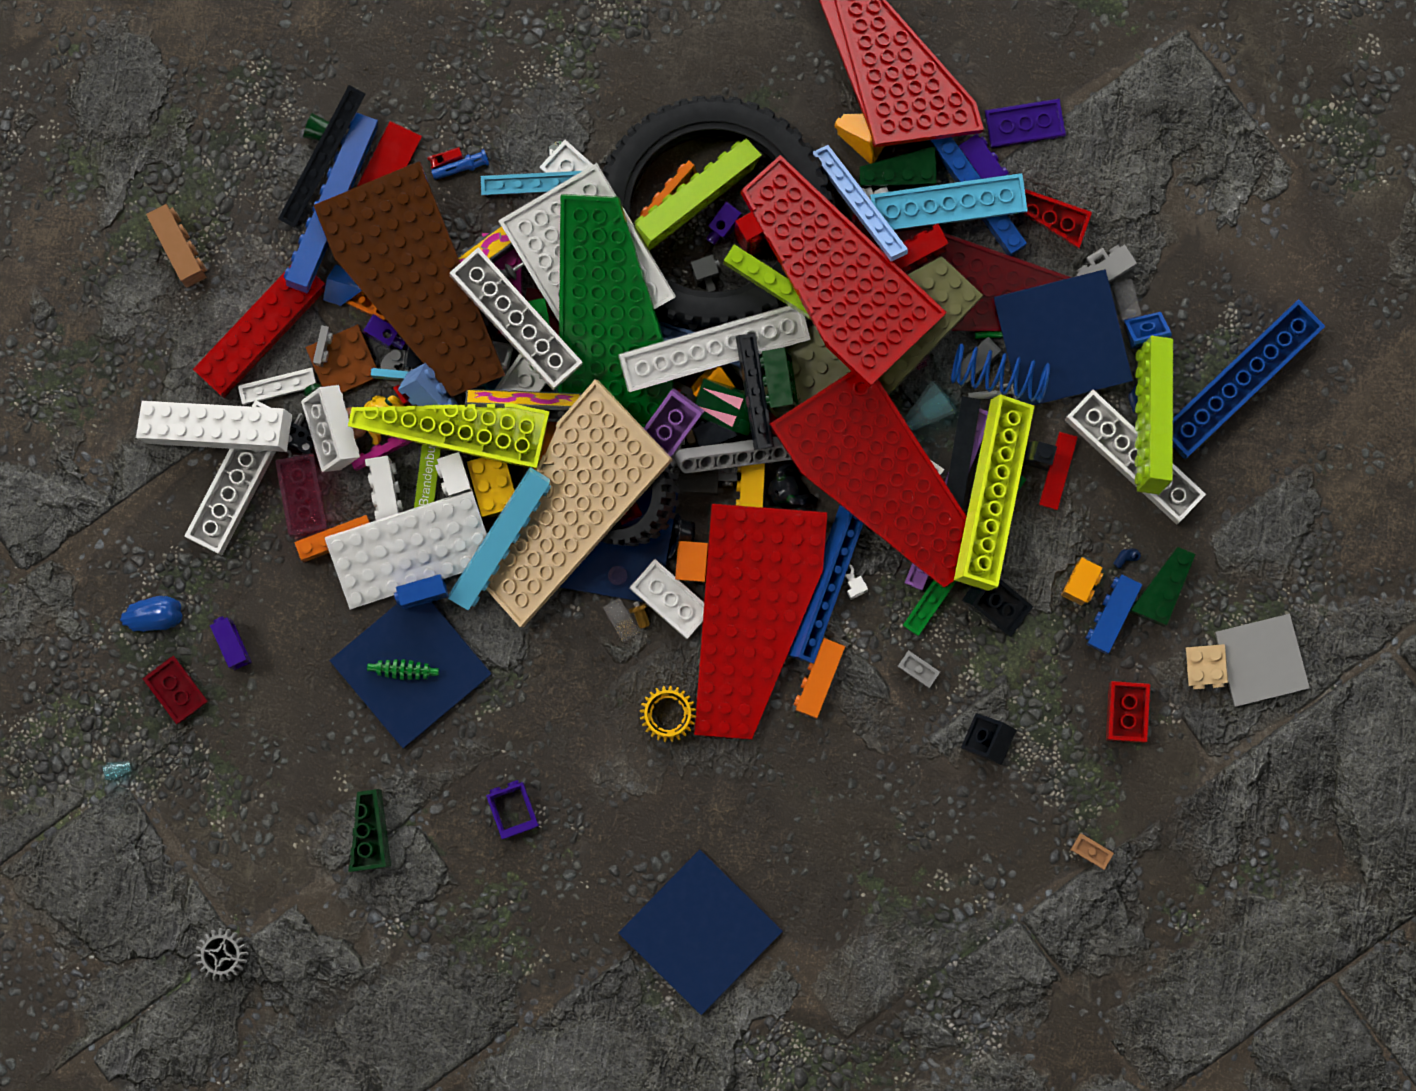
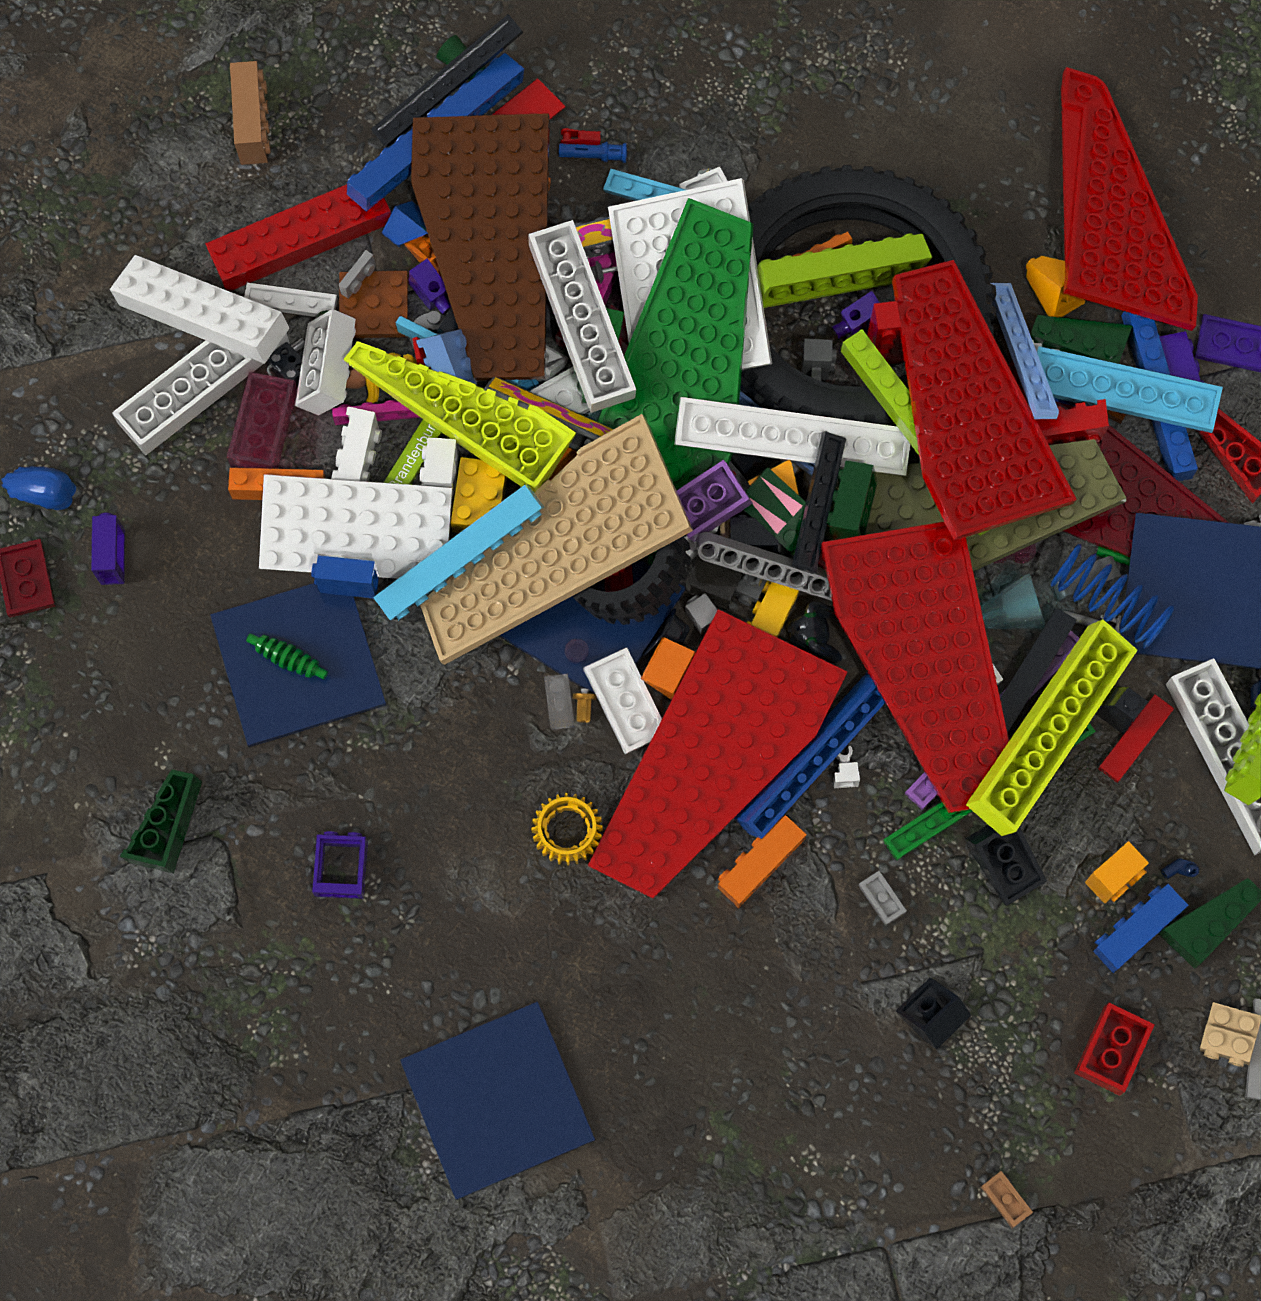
camera: 20 degrees right, 10 degrees down
none -> light grey brick [685,593,717,635]

